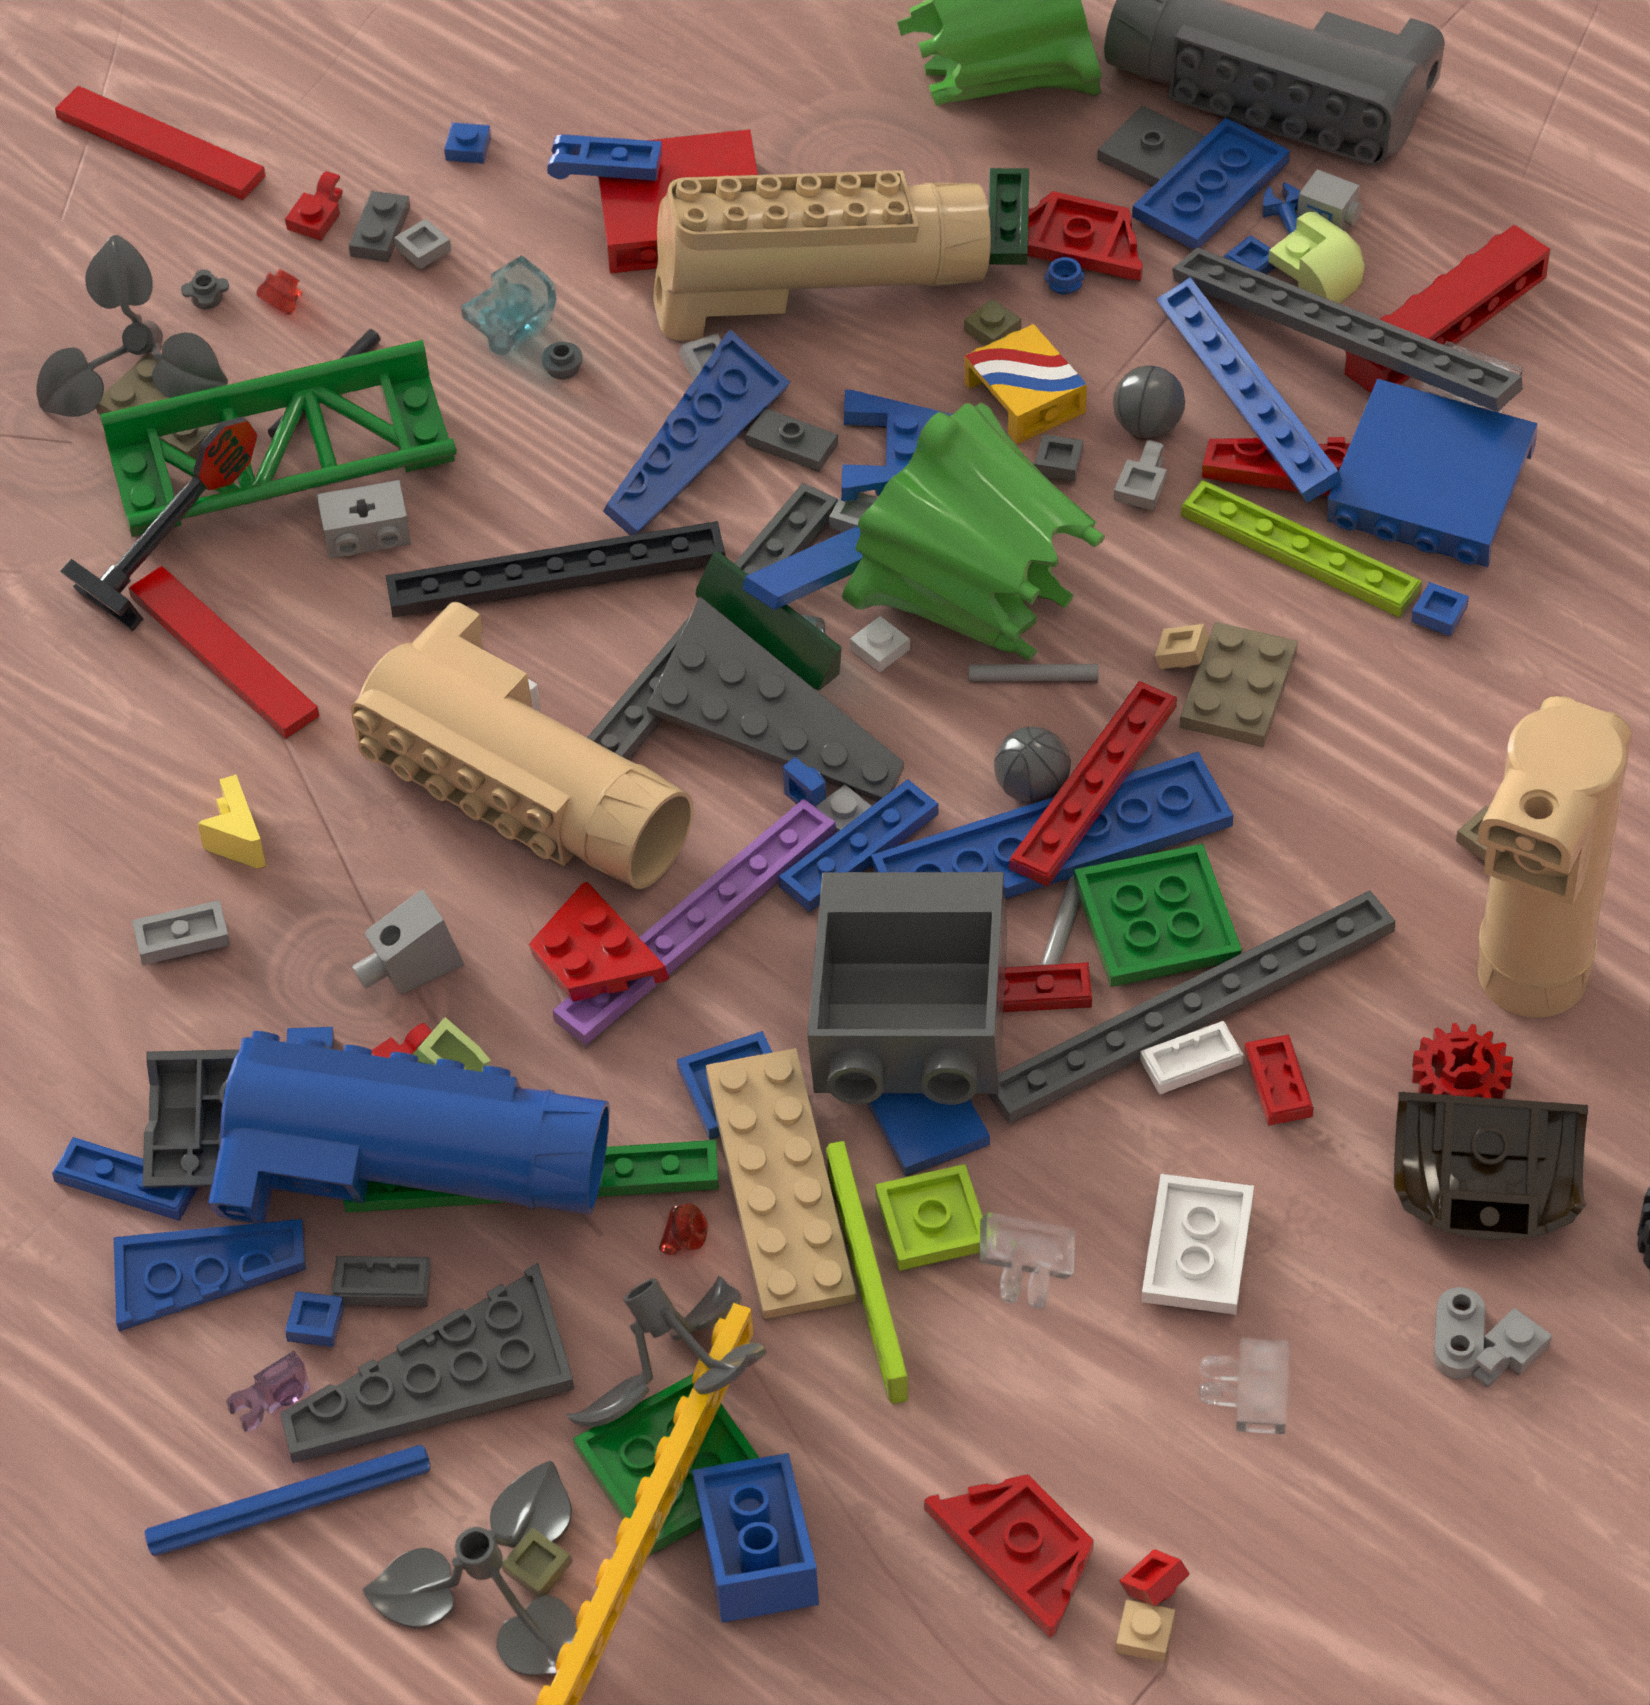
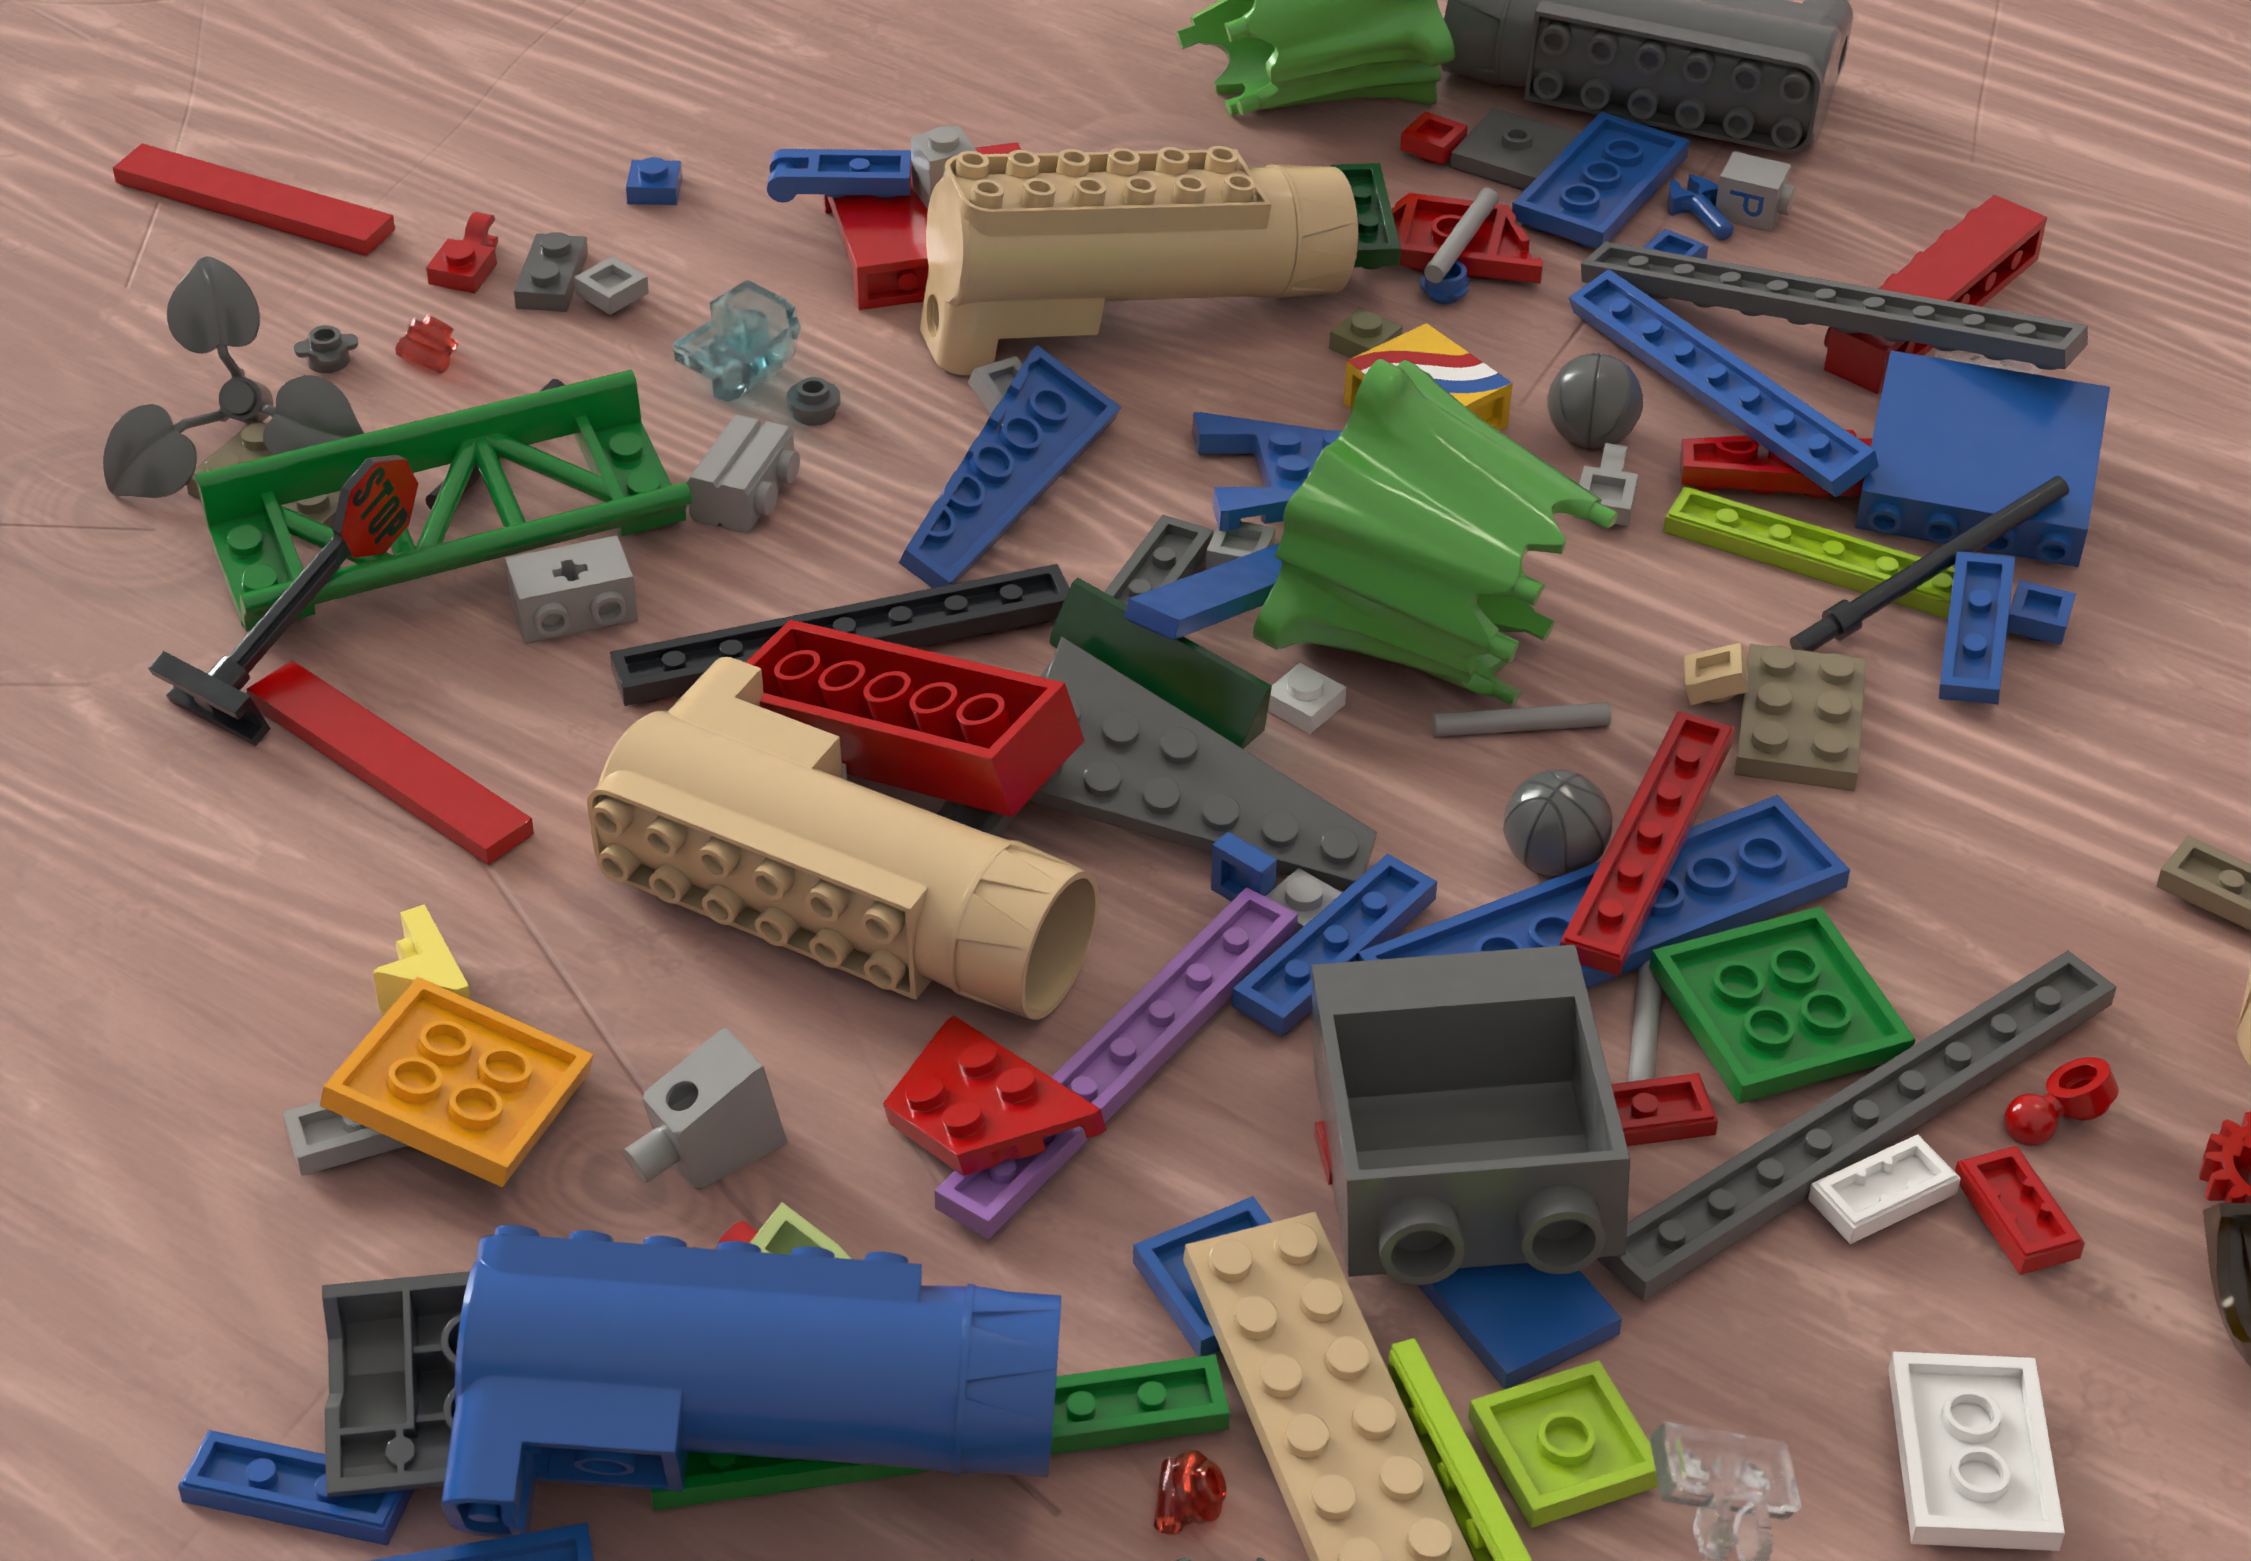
camera: 10 degrees left, 10 degrees down
dark grey plate [746,408,838,471] -> none
yellowish green brick [1268,212,1365,304] -> none
none -> light orange plate [320,976,594,1187]
none -> light grey brick [687,414,800,534]
none -> red brick [745,619,1085,817]
none -> light grey brick [911,125,977,209]
none -> red plate [1400,111,1468,164]
none -> light grey bar [1424,188,1499,283]
none -> black bar [1790,476,2069,652]
none -> blue plate [1939,551,2015,704]
none -> red plate [2004,1057,2119,1146]

